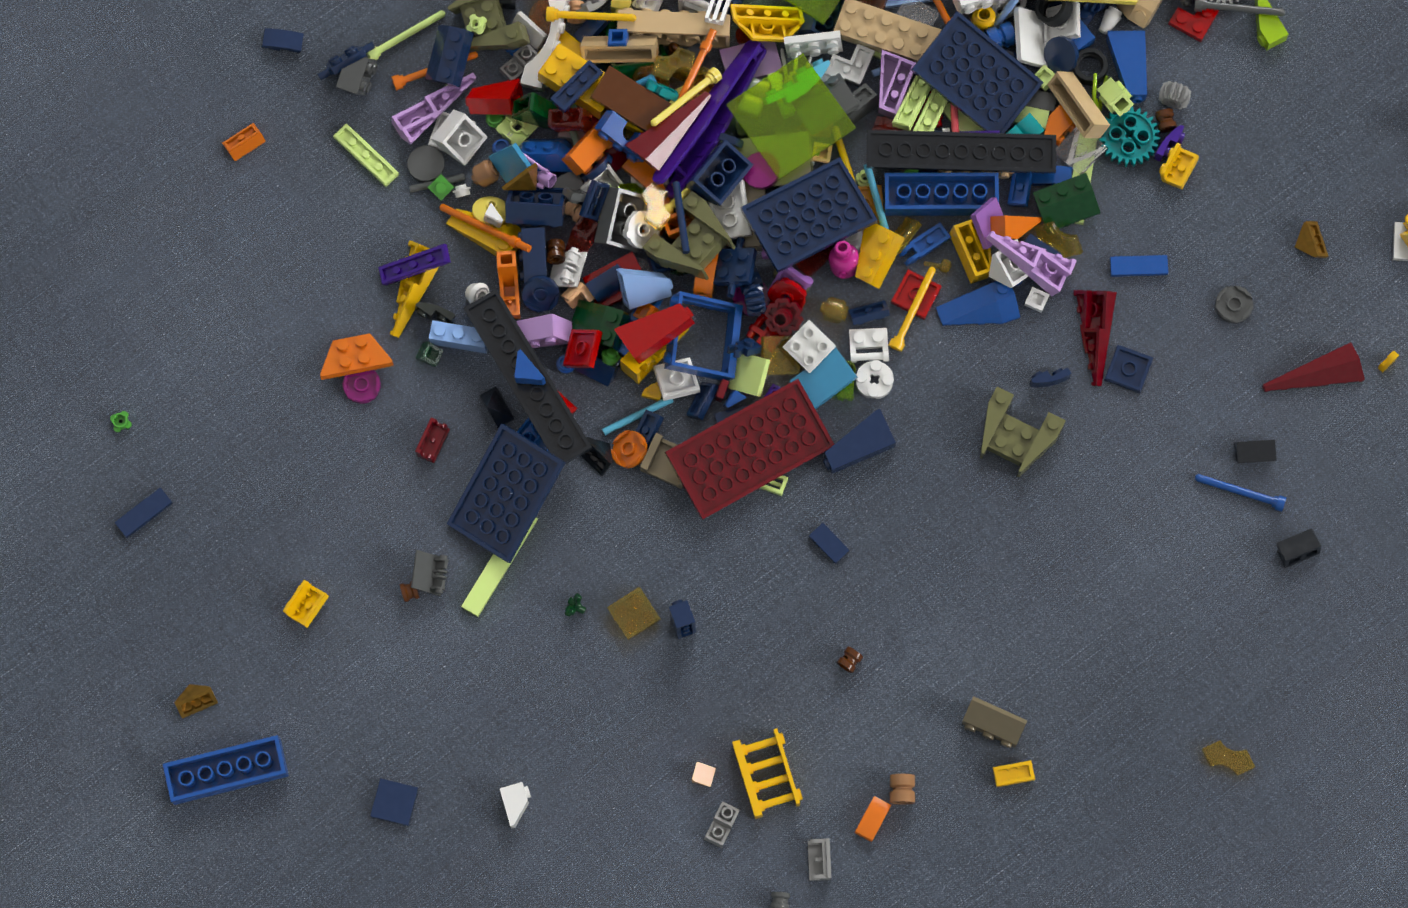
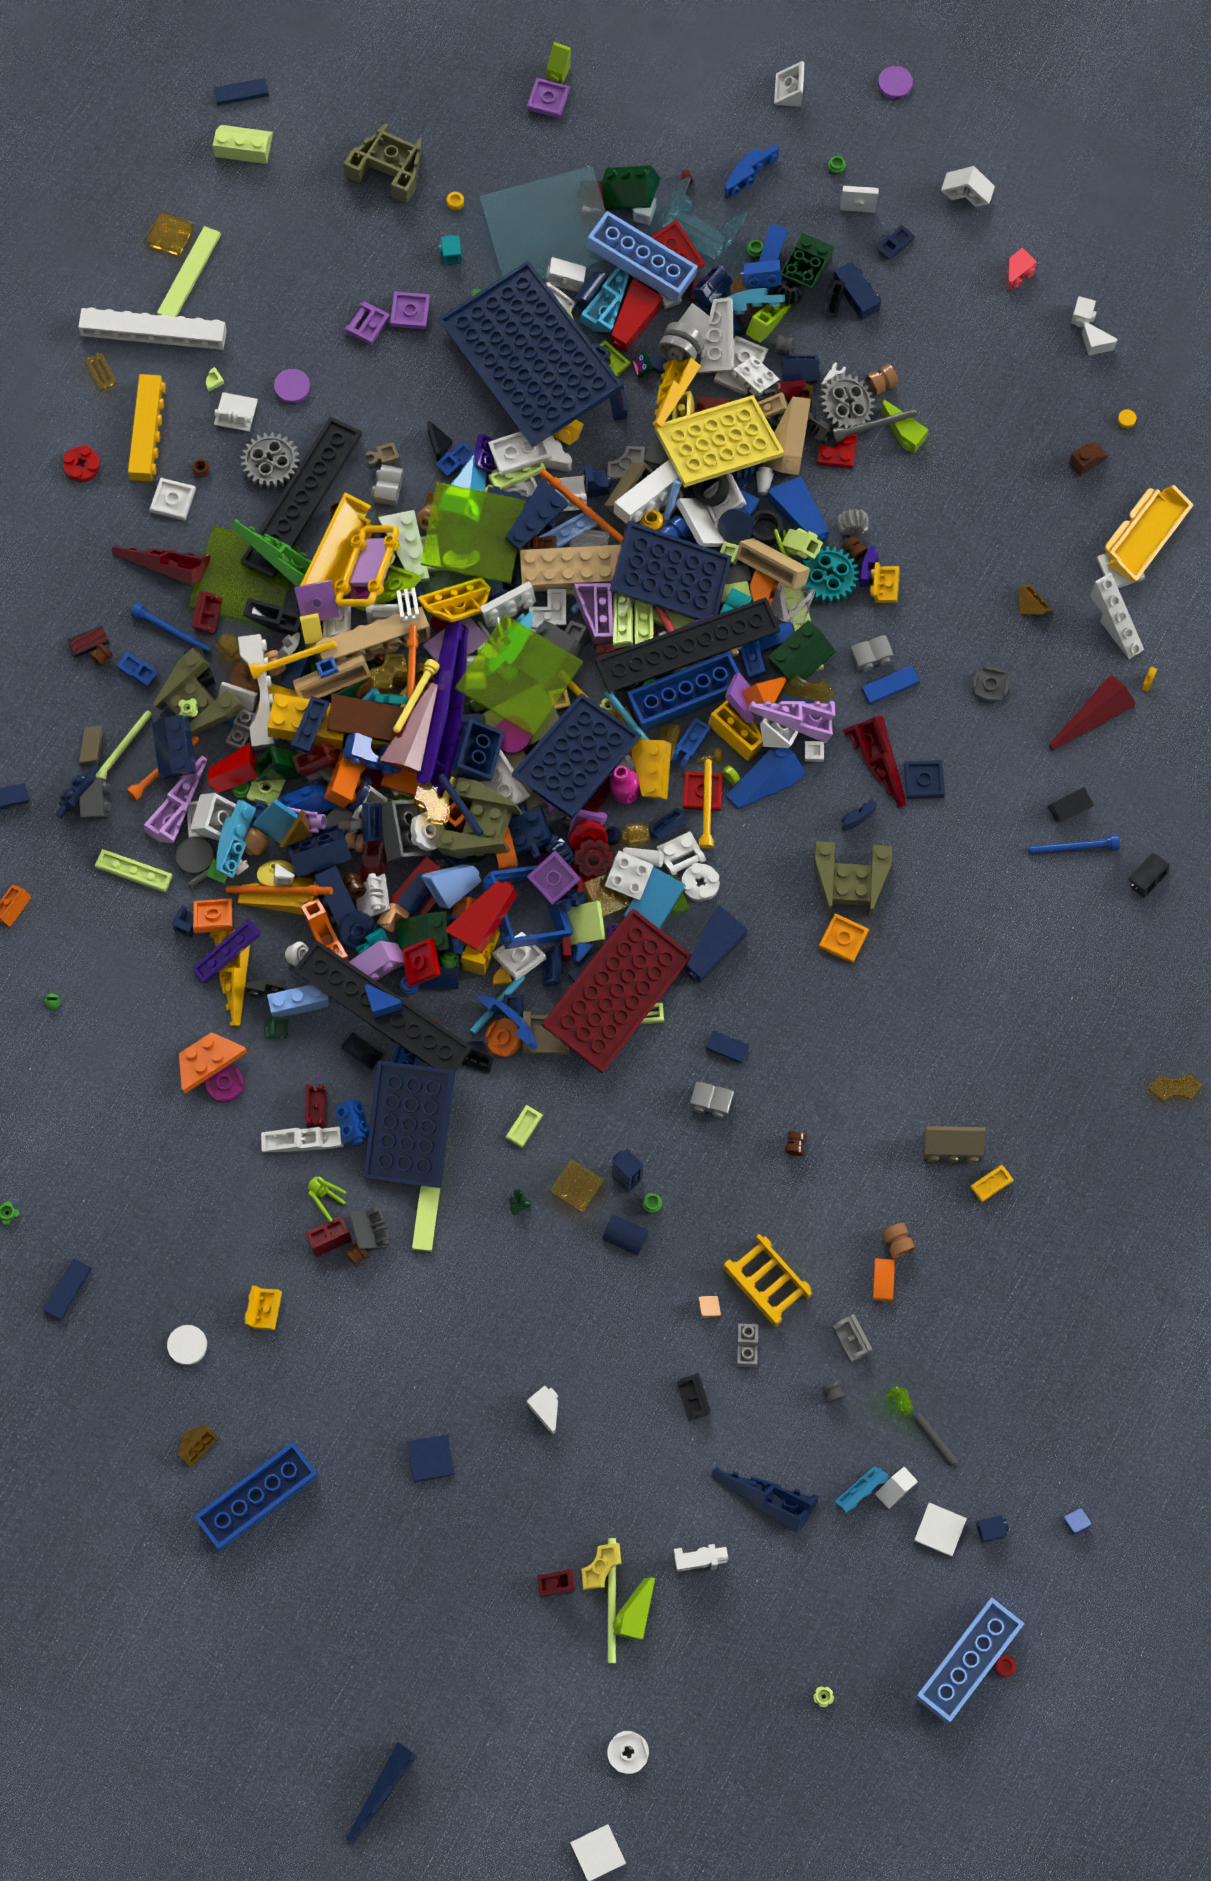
camera: 30 degrees left, 5 degrees down
none -> bright green hinge [44,993,61,1010]
none -> dark tan slope [79,726,103,765]
none -> white tile [167,1325,207,1365]
none -> dark blue panel [172,905,194,938]
none -> orange tile [193,898,233,933]
none -> medium azure slope [216,800,256,878]
none -> white slope [261,1126,344,1152]
none -> dark red hinge [305,1216,352,1258]
none -> lime plant [307,1177,346,1222]
none -> blue brick [334,1100,369,1146]
none -> teal plate [355,928,390,955]
none -> blue slope [477,995,537,1050]
none -> yellowish green tile [506,1105,543,1148]
none -> medium lavender tile [527,851,581,905]
none -> dark blue brick [602,1214,648,1255]
none -> dark blue plate [606,826,622,845]
none -> white brick [623,847,664,867]
none -> bright green plate [642,1193,662,1213]
none -> black hinge [677,1373,711,1421]
none -> light grey brick [690,1082,734,1118]
none -> lime tile [722,765,740,786]
none -> light orange tile [818,913,870,964]
none -> light grey brick [850,635,894,672]
none -> white slope [1090,572,1144,659]

